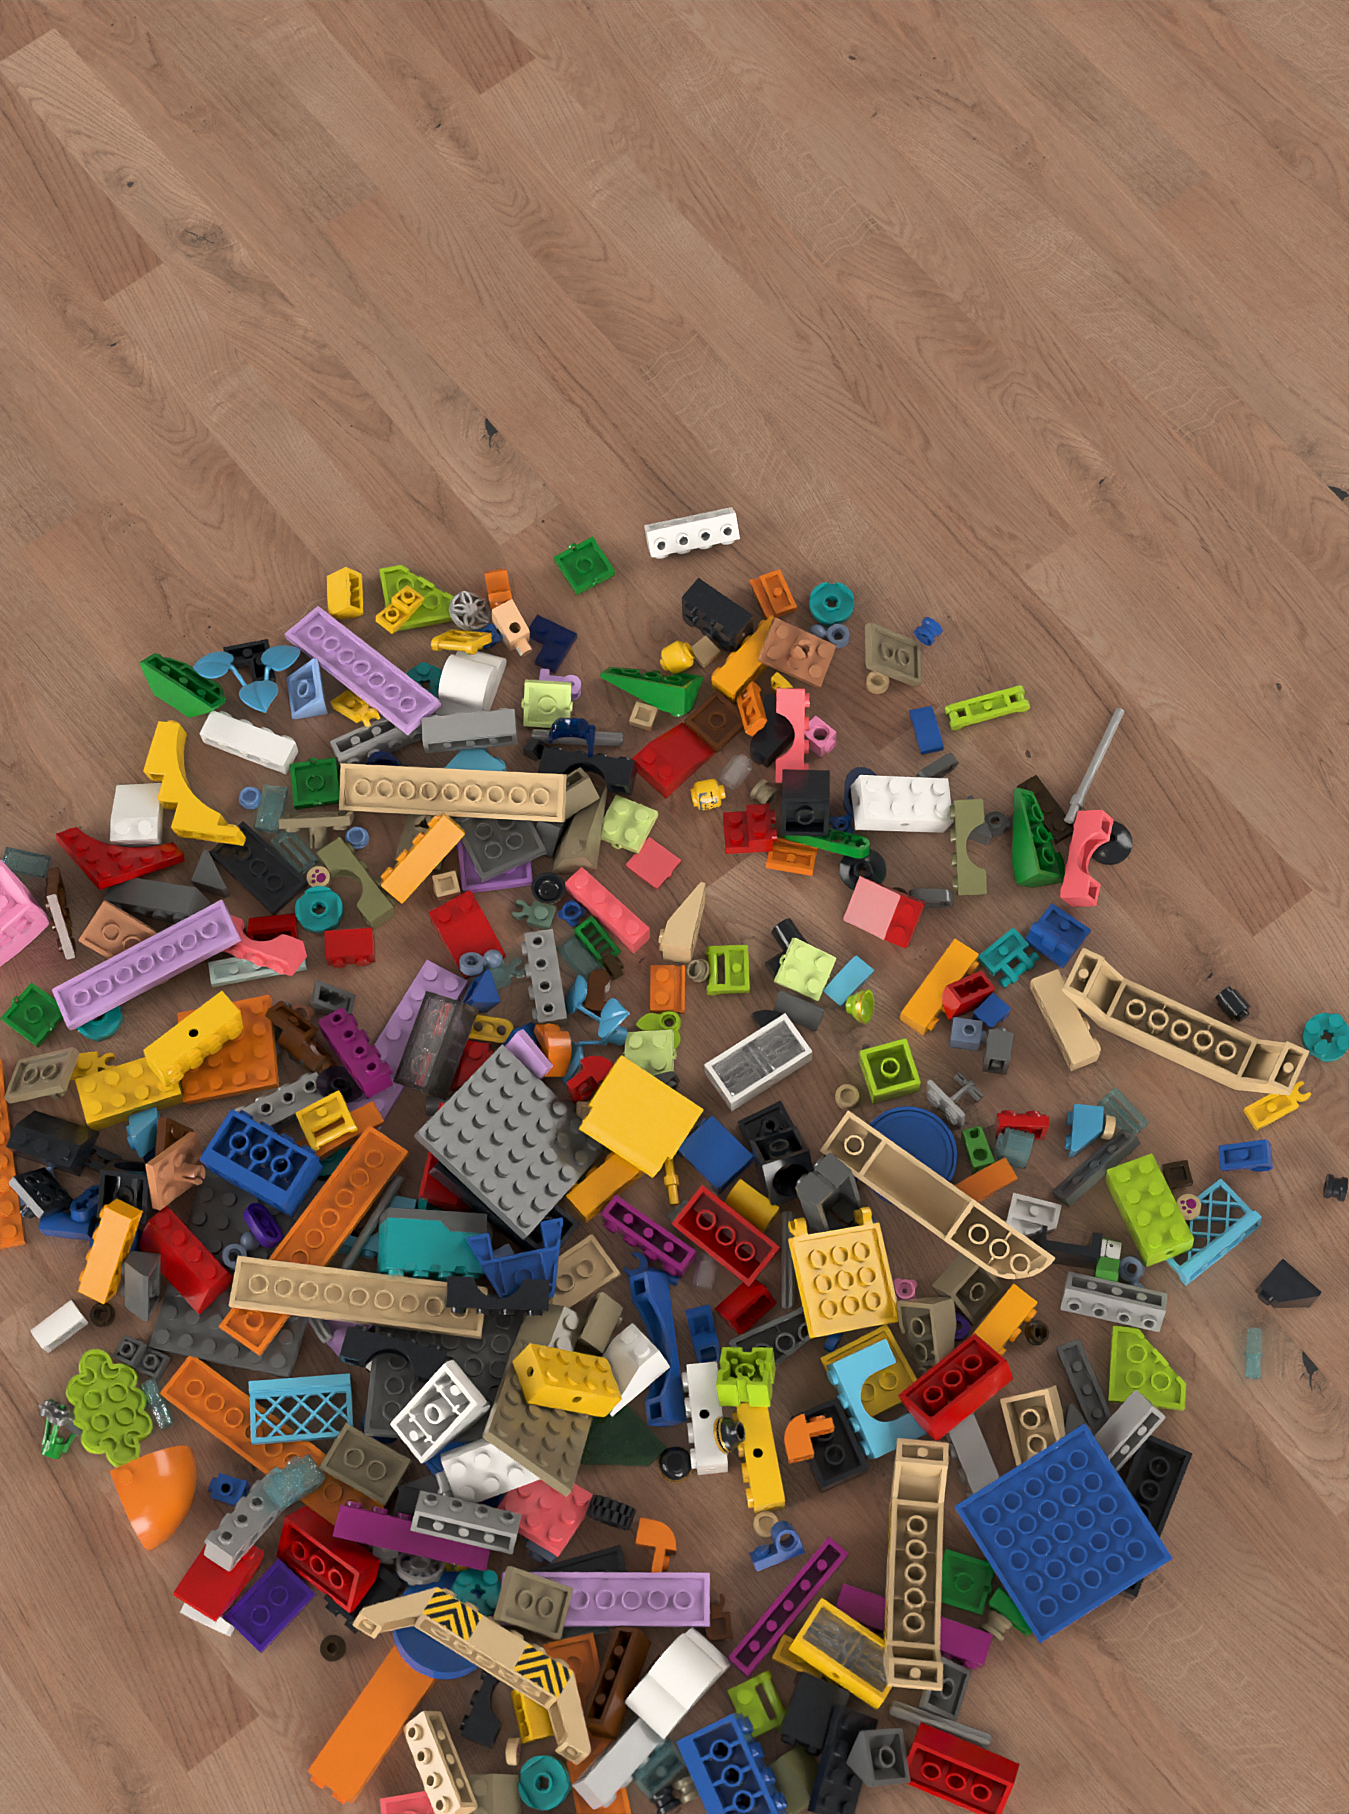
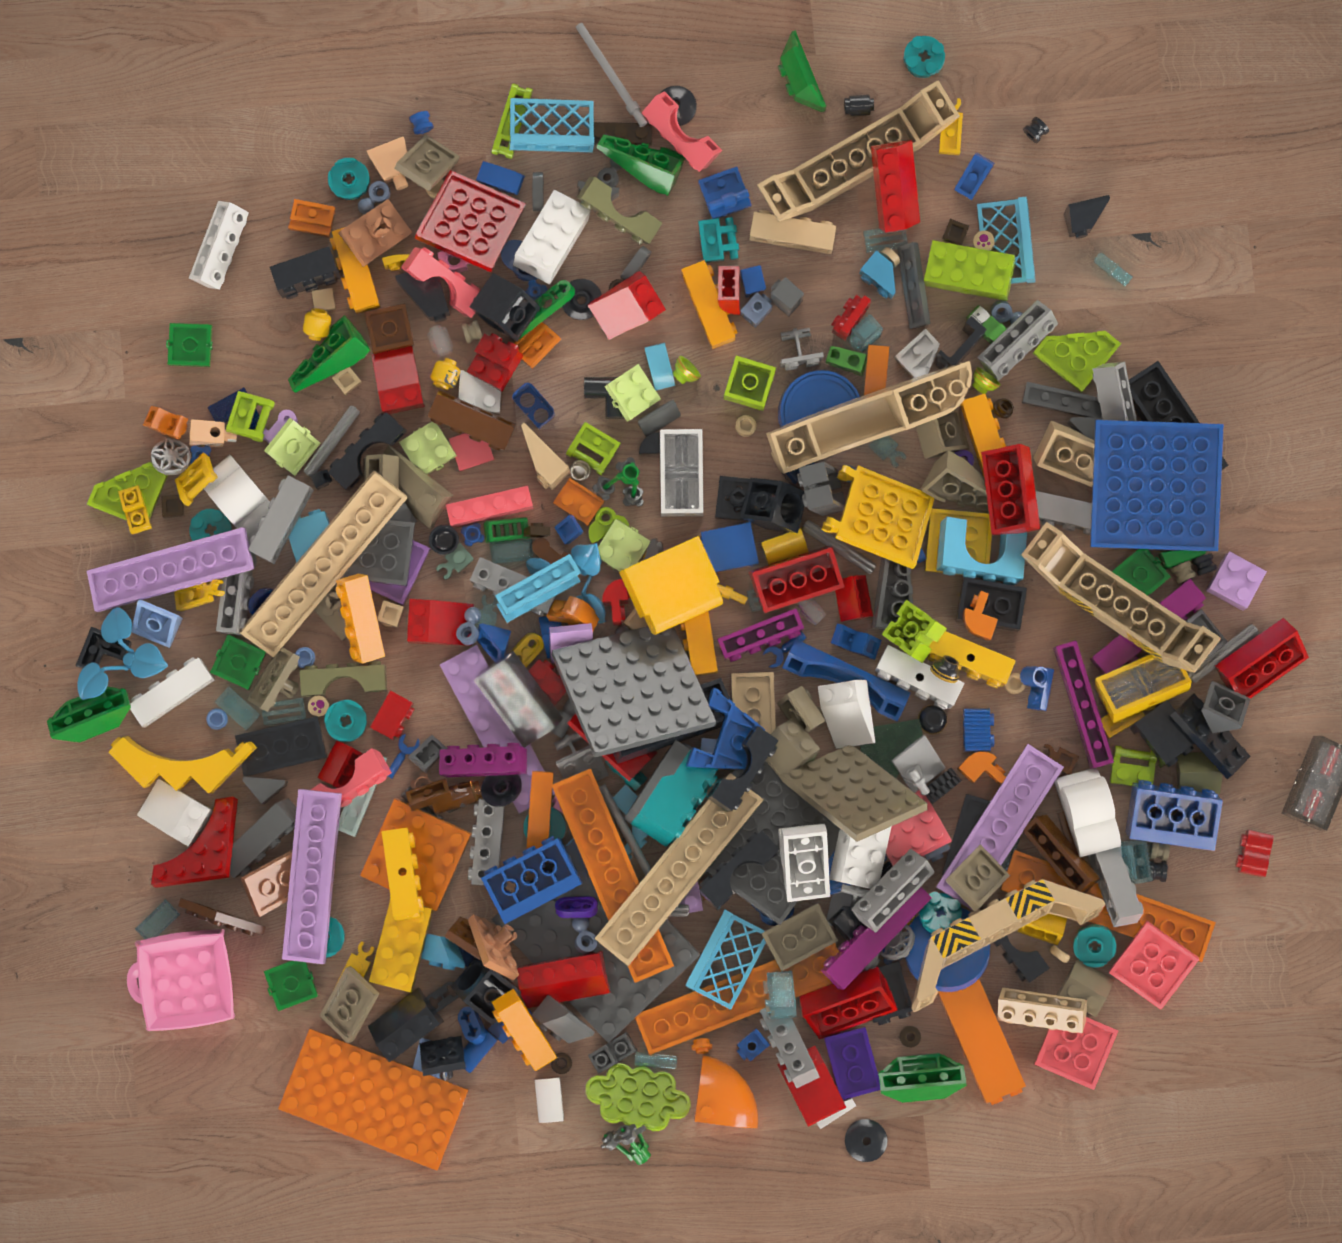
camera: 60 degrees left, 15 degrees up
yellow plate [295,1090,358,1152] -> none
yellow brick [327,567,363,619] -> none
yellow brick [512,1343,622,1417] -> none
clear blue helmet [549,717,596,757] -> none
orange plate [736,681,767,737] -> none
bright pink plate [893,1278,918,1301] -> none
none -> dark brown plate [161,495,185,518]
none -> lime plate [226,391,275,442]
none -> light nougat torso [367,137,408,190]
none -> blue piece [388,734,420,779]
none -> plate [415,170,526,272]
none -> reddish brown brick [428,390,516,451]
none -> white wing [459,370,501,413]
none -> medium azure fence [495,554,581,623]
none -> medium azure fence [510,98,594,153]
none -> blue piece [512,383,555,429]
none -> blue plate [554,515,583,544]
none -> light grey plate [554,732,609,781]
none -> plant [592,457,644,507]
none -> orange plate [691,1038,713,1054]
none -> green wedge [777,30,826,112]
none -> black dish [845,1119,887,1162]
none -> clear light blue plate [869,435,907,468]
none -> red slope [871,140,920,233]
none -> green wedge [878,1053,967,1103]
none -> light grey plate [892,735,946,795]
none -> blue brick [963,708,995,752]
none -> lime piece [972,367,1001,394]
none -> black wheel [1192,553,1218,576]
none -> lavender brick [1206,551,1267,611]

